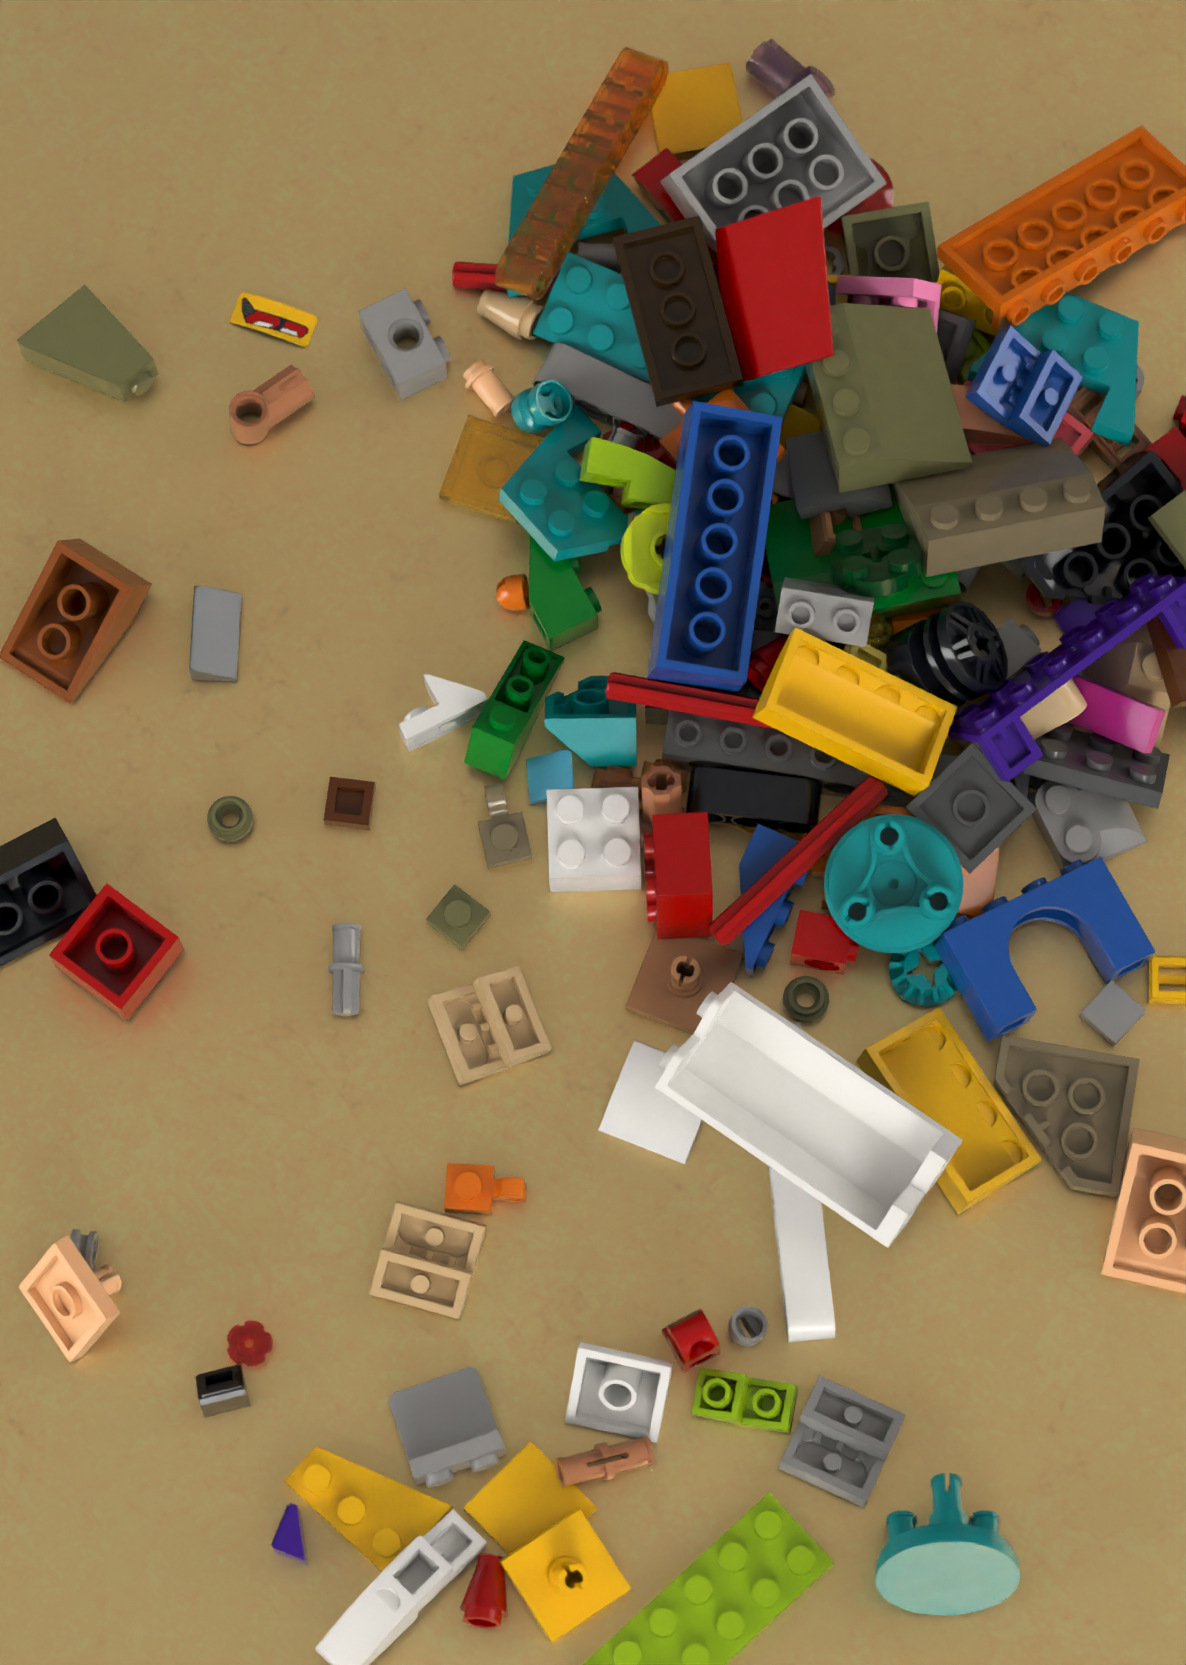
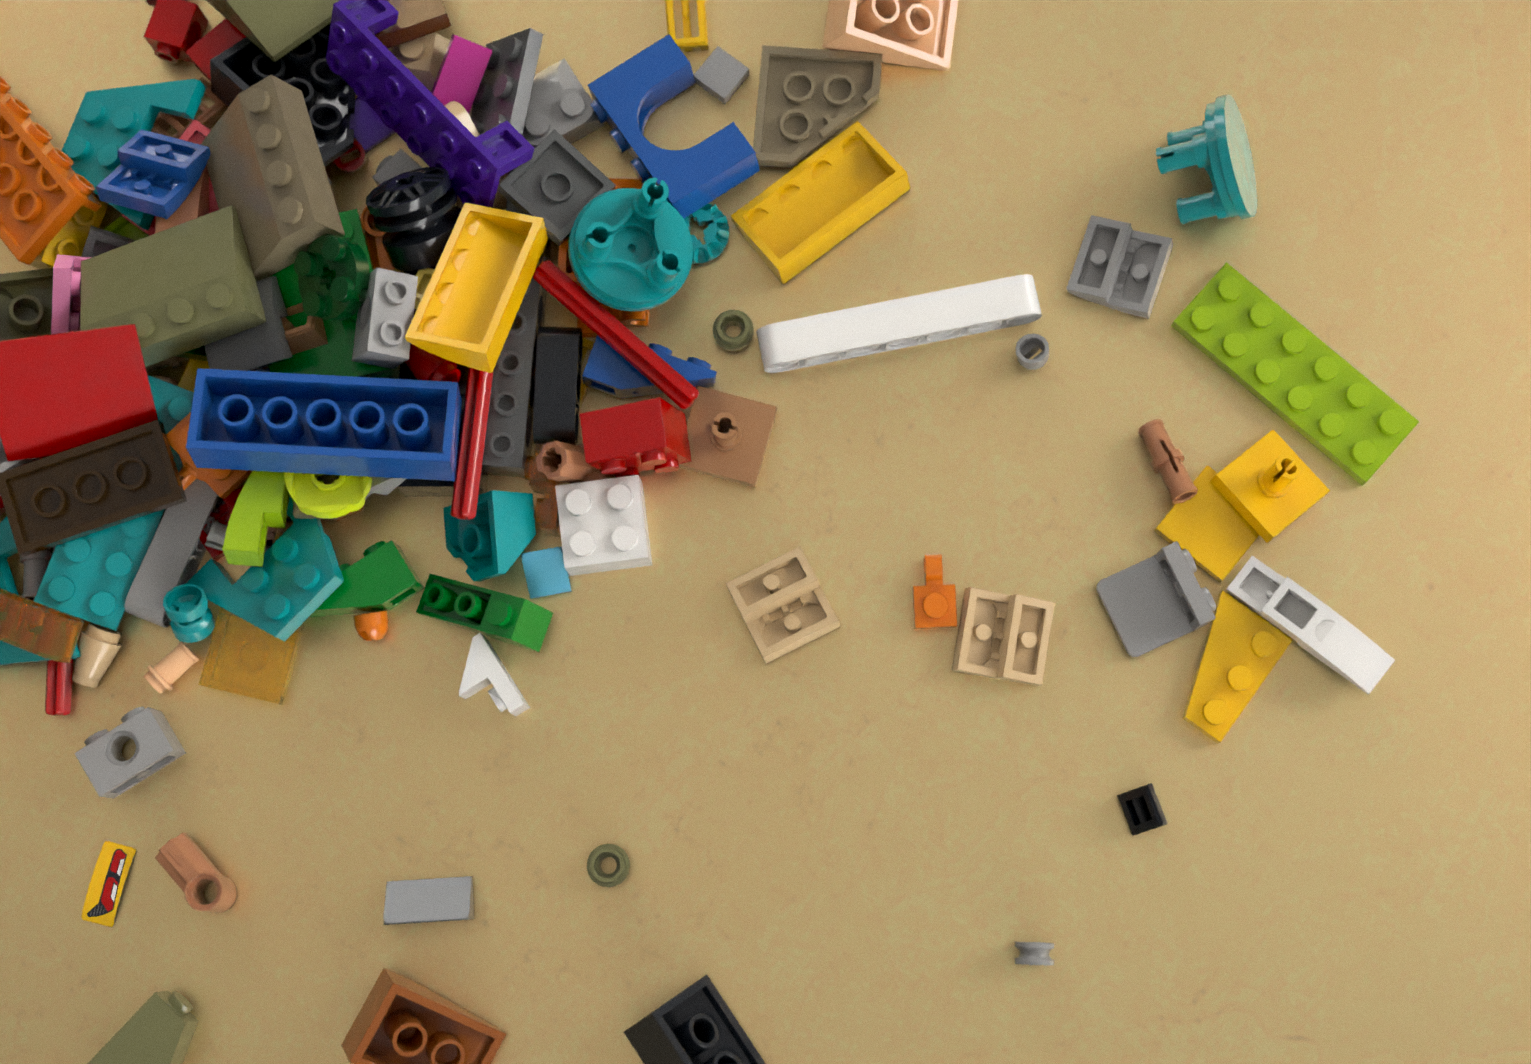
camera: 90 degrees left, 5 degrees up
light nougat tile [19,1236,121,1363] -> none
red brick [49,883,184,1021] -> none
clear red plate [227,1320,273,1367] -> none
dark purple slope [271,1503,308,1565] -> none
reddish brown tile [324,777,376,830] -> none
light grey axle [328,923,365,1016] -> none
olive plate [426,884,491,950] -> none
red cone [460,1554,507,1629] -> none
dark tan plate [478,782,532,869] -> none
white slope [565,1342,673,1443] -> none
white slope [599,1040,702,1164] -> none
white panel [655,982,963,1248] -> none
red leg [662,1308,721,1373] -> none
lime slope [691,1368,798,1434] -> none
red brick [790,910,859,975] -> none

